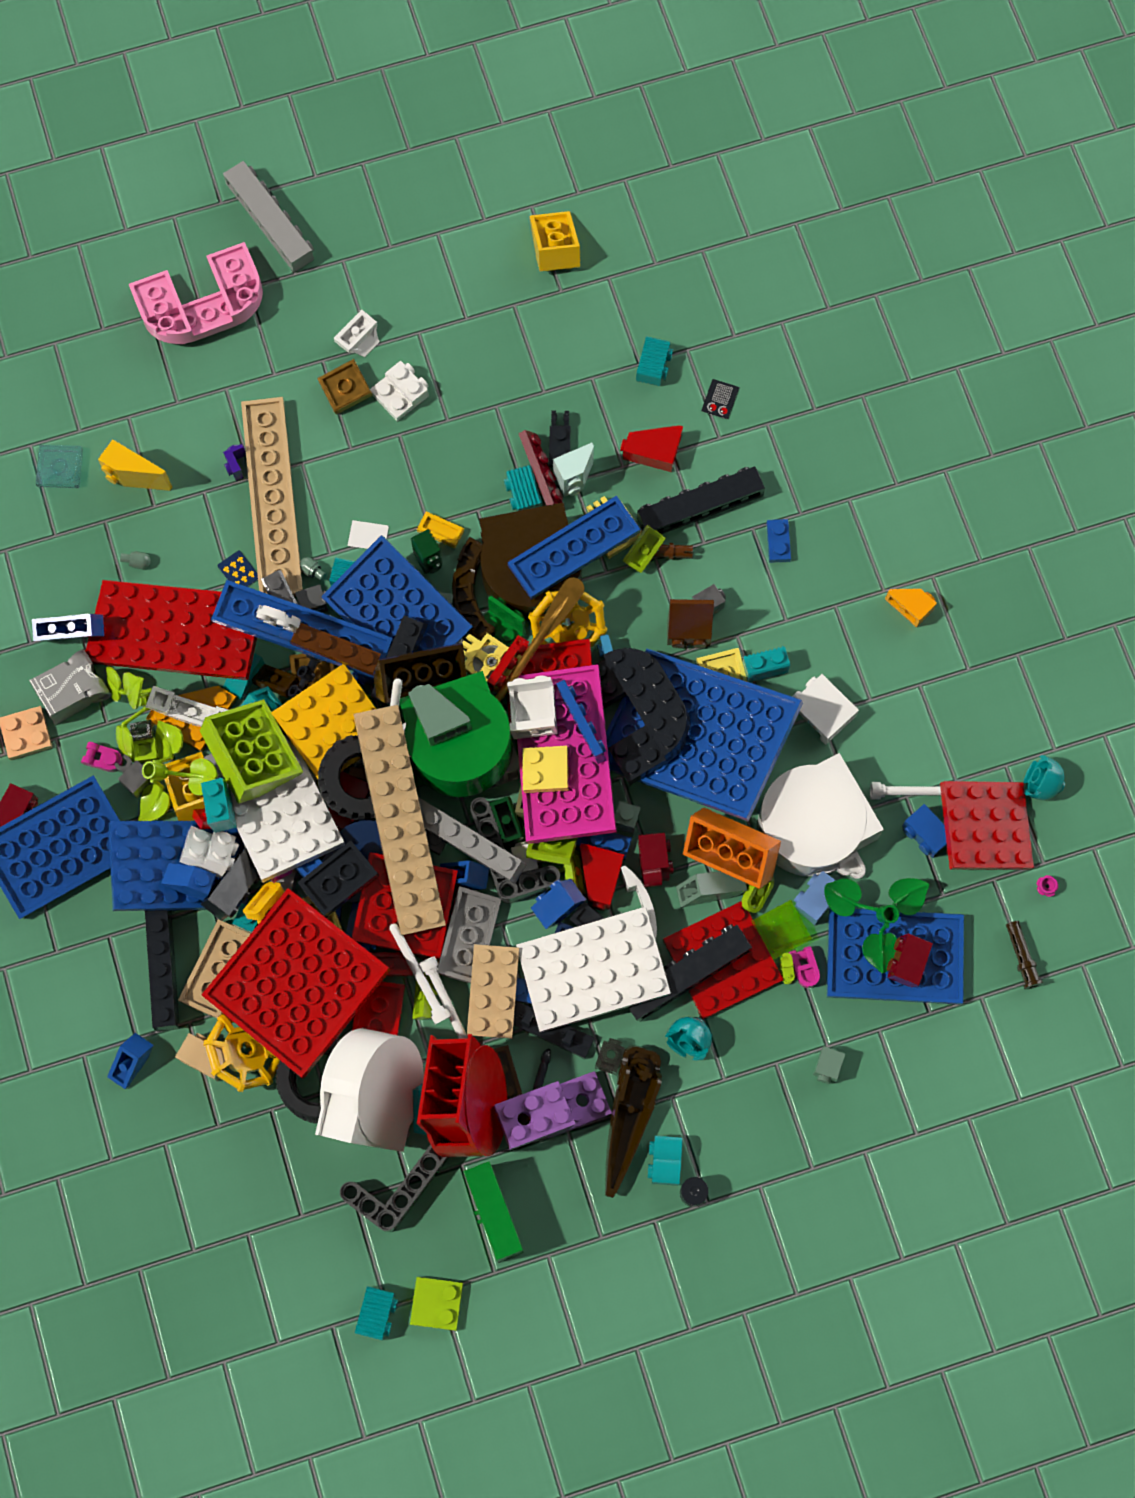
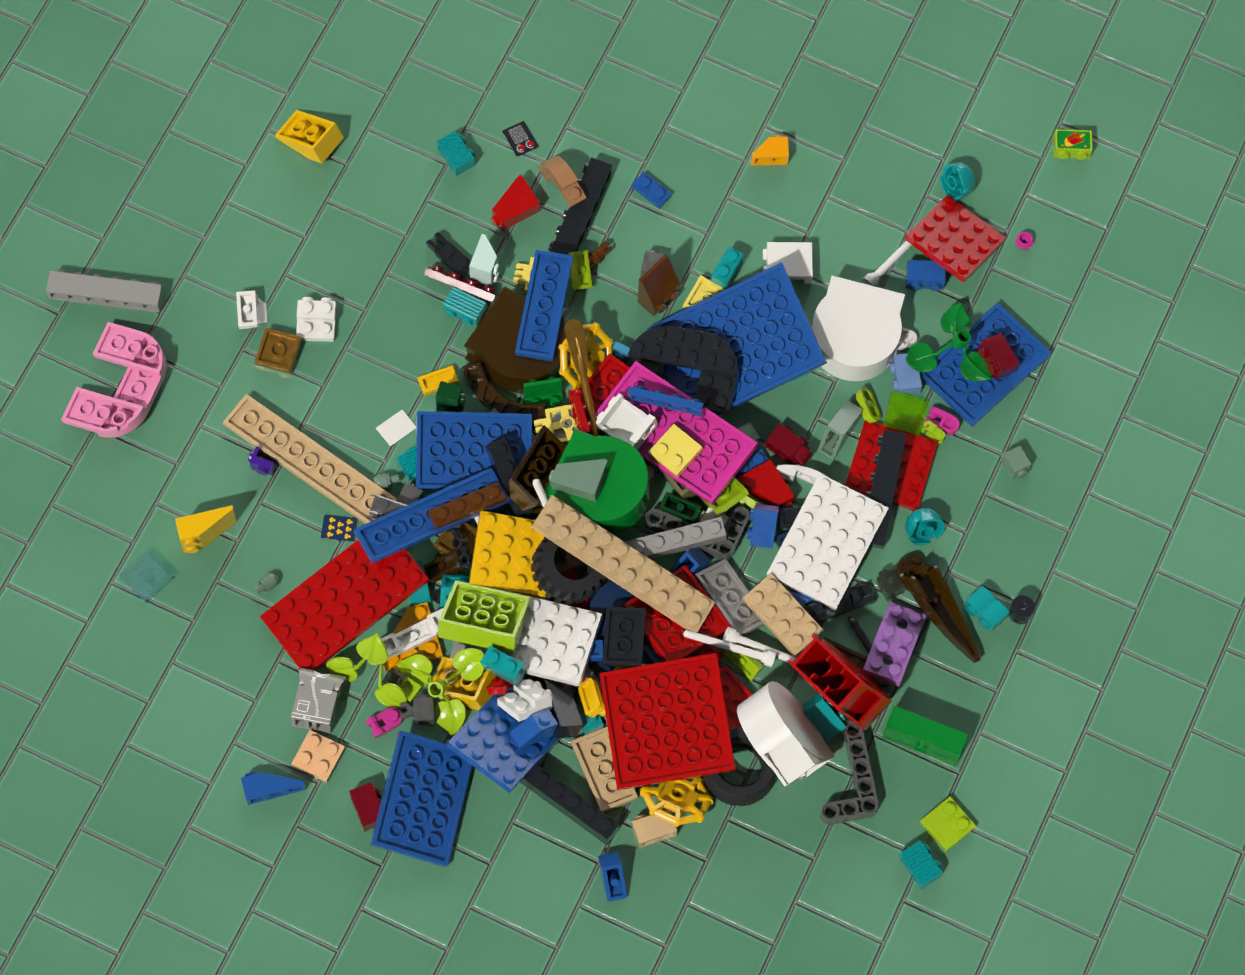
camera: 50 degrees left, 5 degrees down
brick [32,614,104,642] -> none
white plate [256,605,301,633] -> none
orange brick [683,808,781,889] -> none
dark brown pin [1005,920,1044,990] -> none
none -> medium nougat arch [538,155,586,208]

